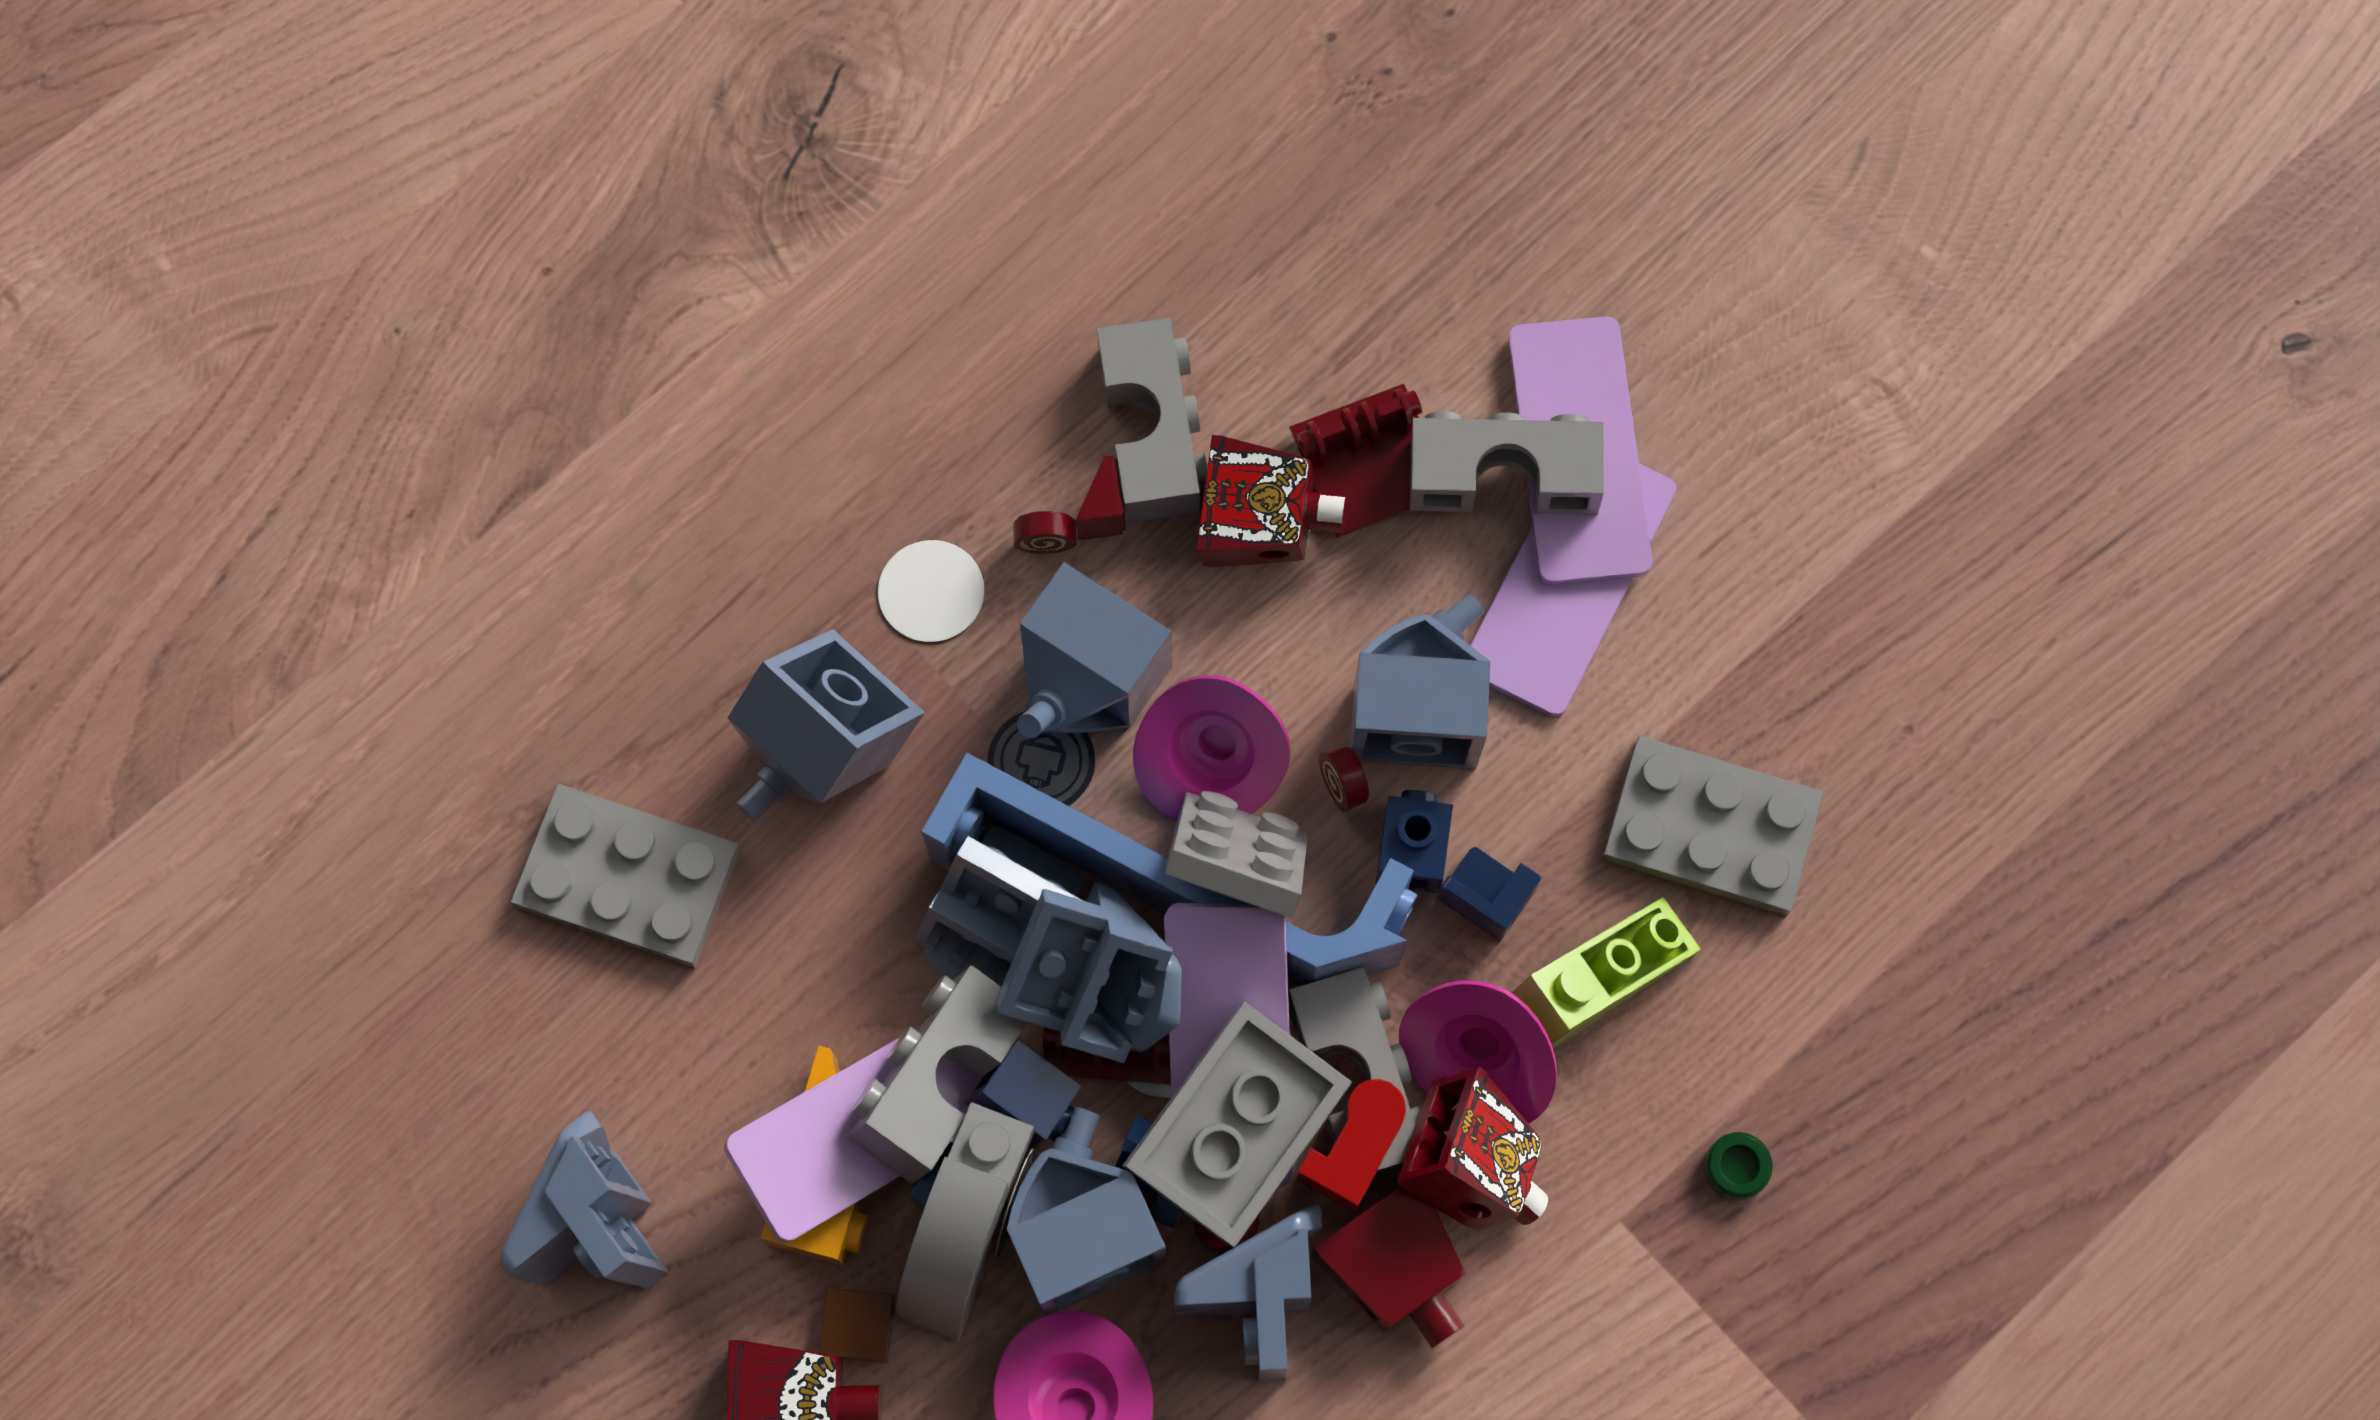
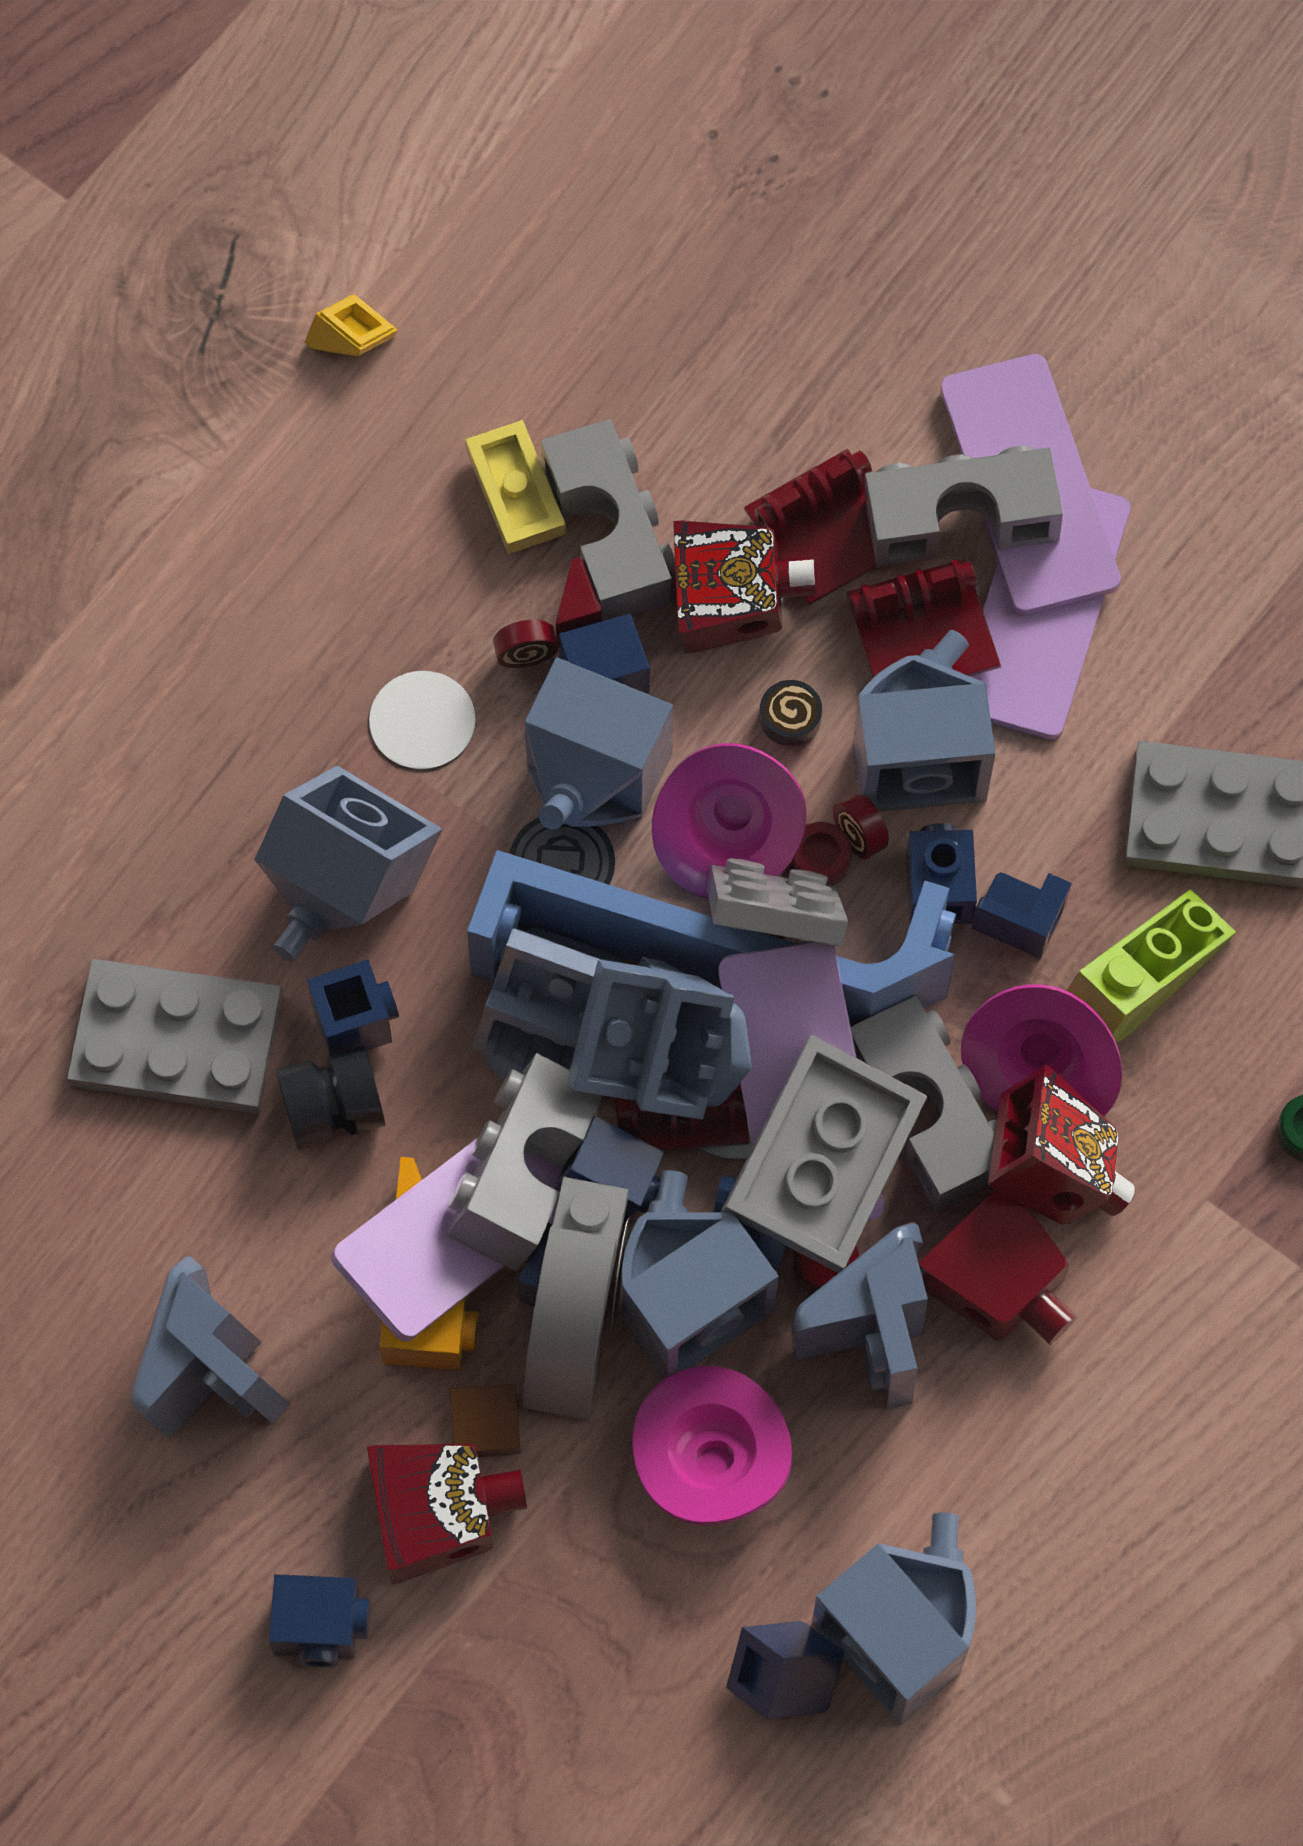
camera: 10 degrees left, 5 degrees down
red leg [1296,1079,1406,1212] -> none
none -> black wheel [276,1045,386,1150]
none -> yellow slope [304,294,397,357]
none -> dark blue brick [307,959,399,1054]
none -> light yellow plate [465,420,566,554]
none -> dark blue brick [551,613,650,694]
none -> tile [759,680,822,746]
none -> dark red tile [789,822,852,886]
none -> dark red hinge [846,559,1001,678]

